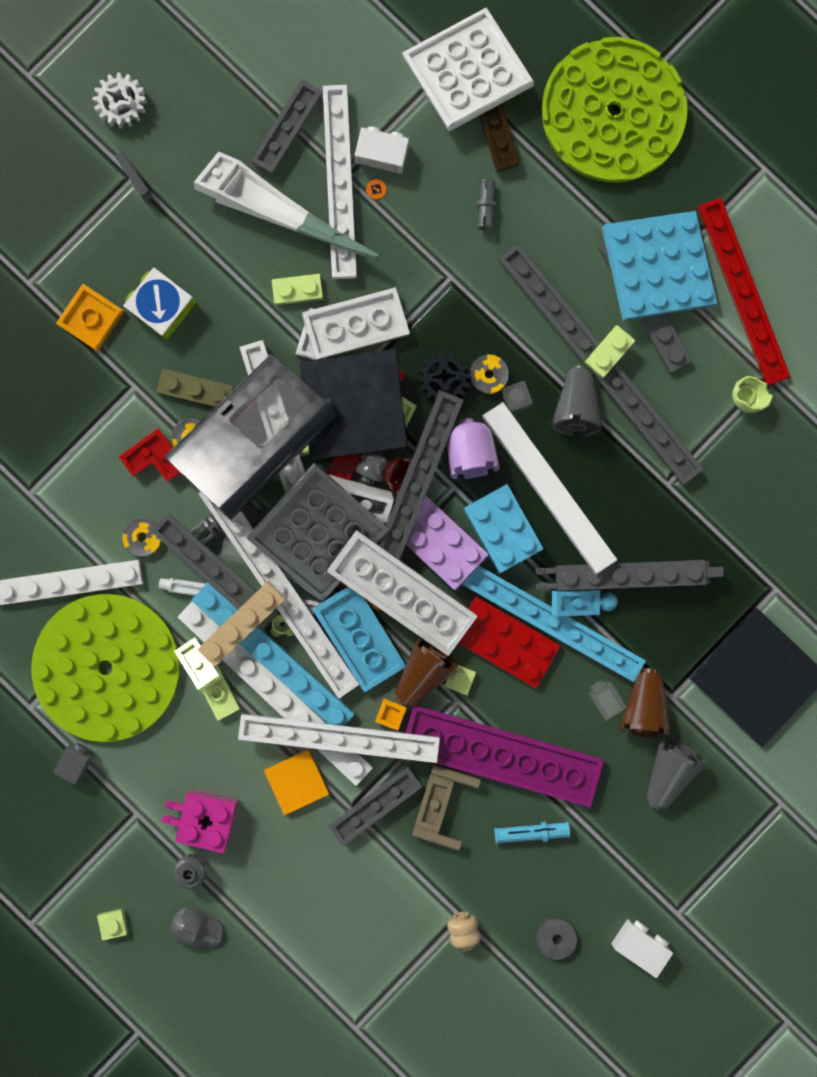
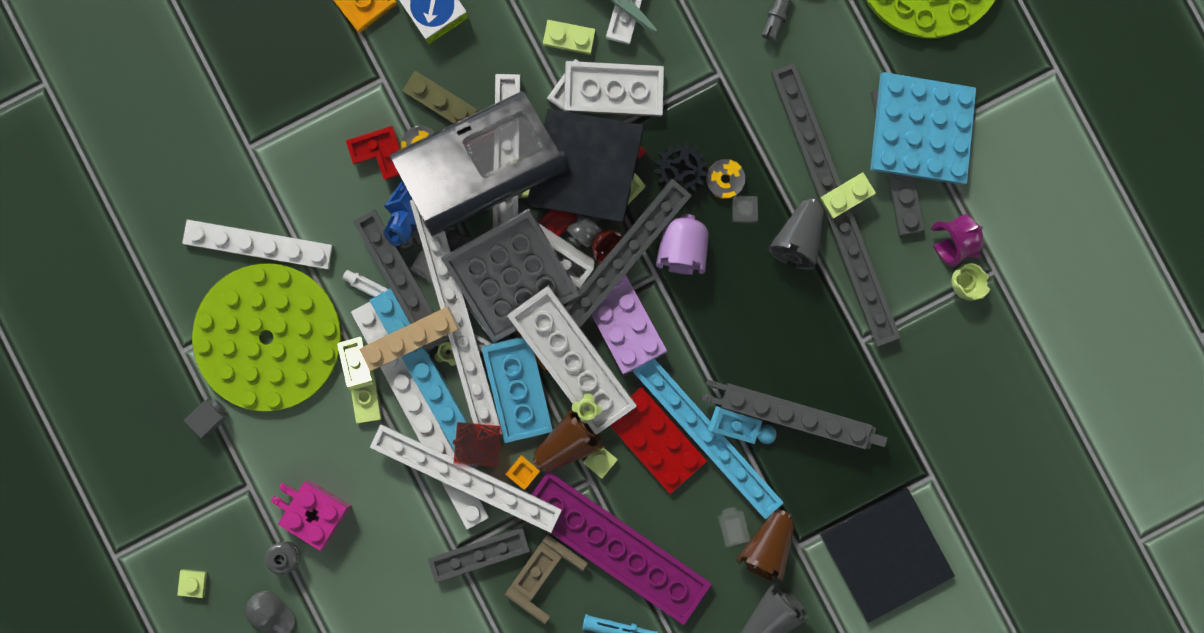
camera: 20 degrees right, 0 degrees up
piece [122,518,162,556] -> none
light orange tile [264,749,329,815] -> none
medium azure brick [463,484,543,574] -> none
white tile [483,403,617,575] -> none
red tile [697,198,791,386] -> none
none -> blue plate [383,181,417,246]
none -> clear red piece [453,422,501,467]
none -> yellowish green plate [572,394,602,423]
none -> magenta helmet [931,214,984,267]

